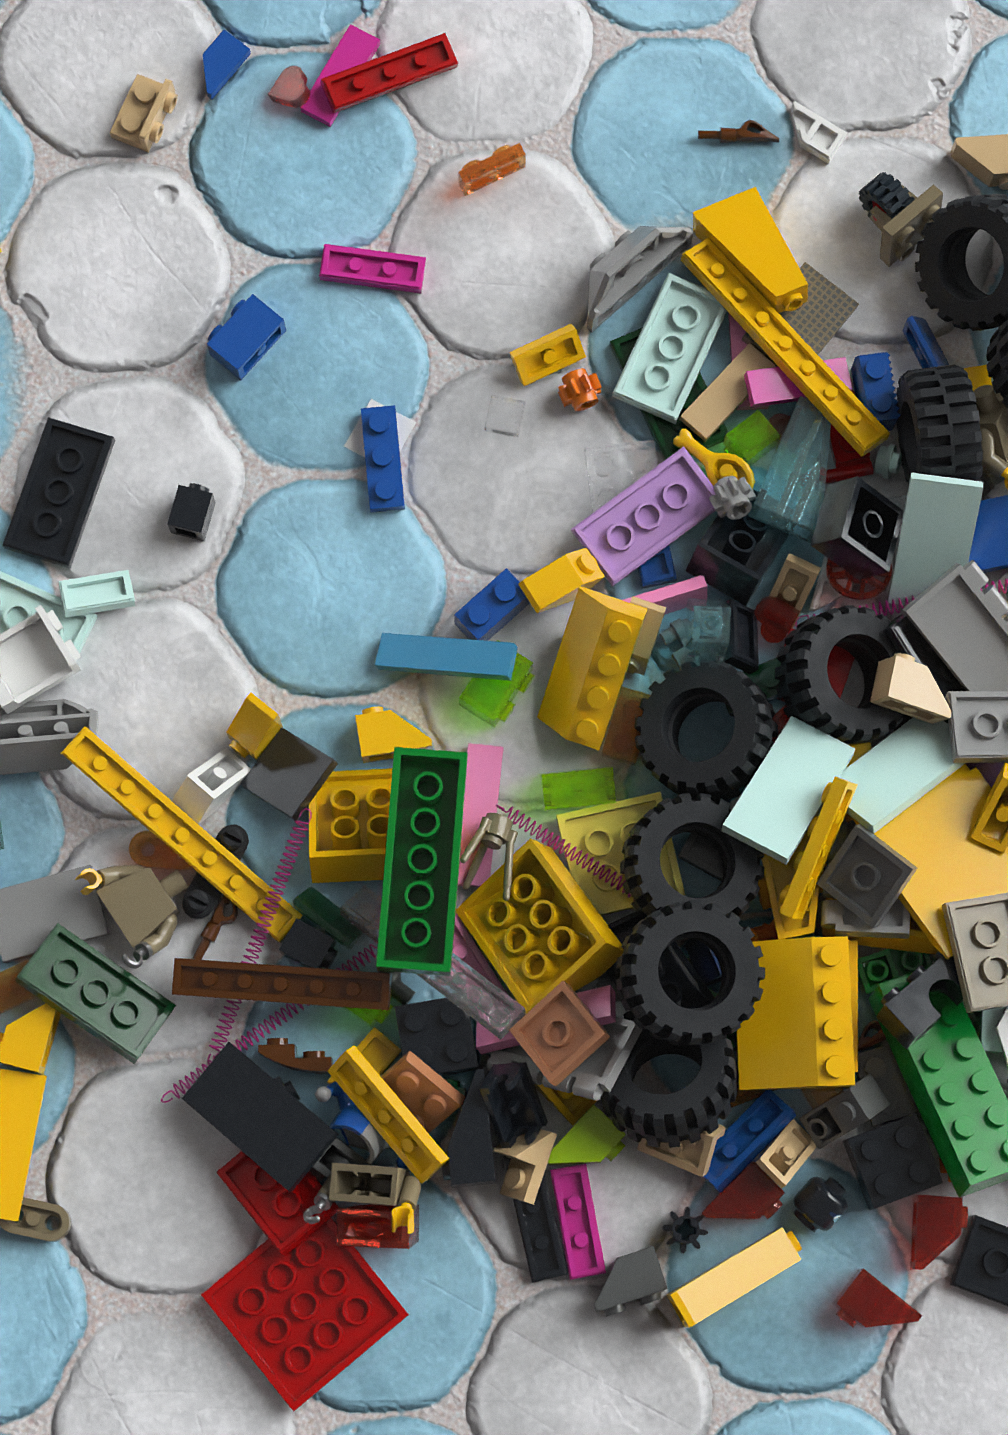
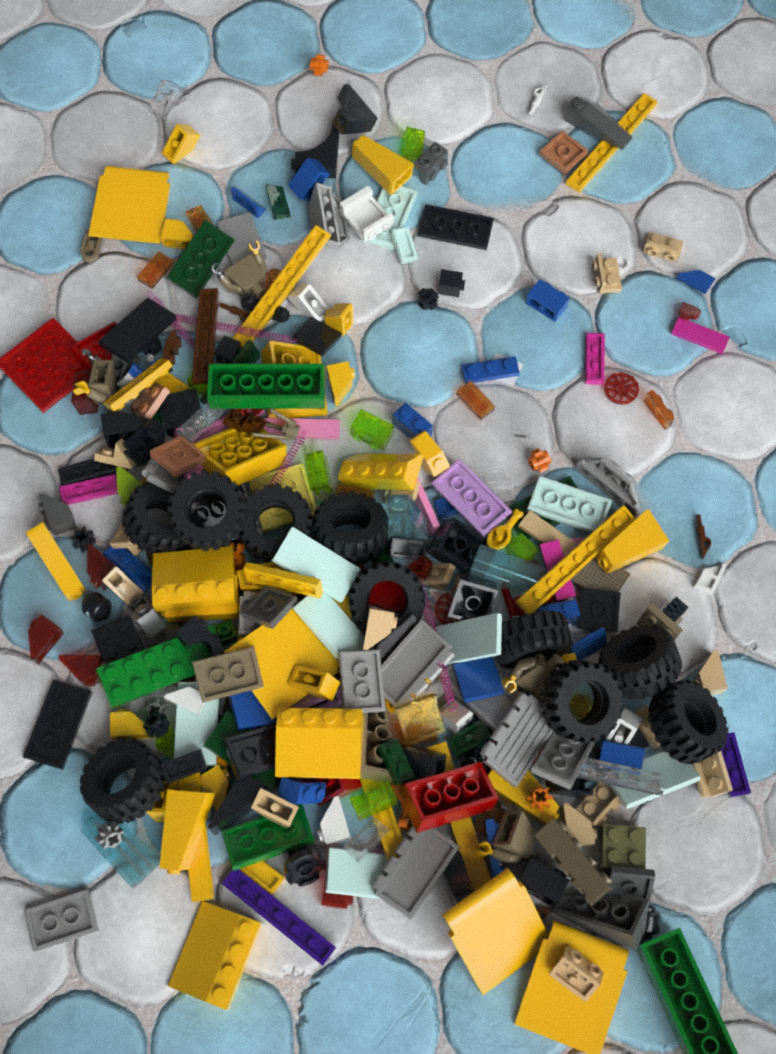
camera: 85 degrees right, 10 degrees down
red tile [320,33,459,113] -> none
dark azure tile [375,633,518,681] -> none
yellow plate [509,323,586,386] -> none
light grey gear [709,476,756,520] -> none
none -> clear orange plate [137,251,174,289]
none -> reddish brown slope [223,409,267,434]
none -> black gear [416,288,439,311]
none -> clear orange plate [456,381,495,420]
none -> black tile [577,588,621,632]
none -> tan bracket [592,254,622,294]
none -> clear red wheel [604,372,639,405]

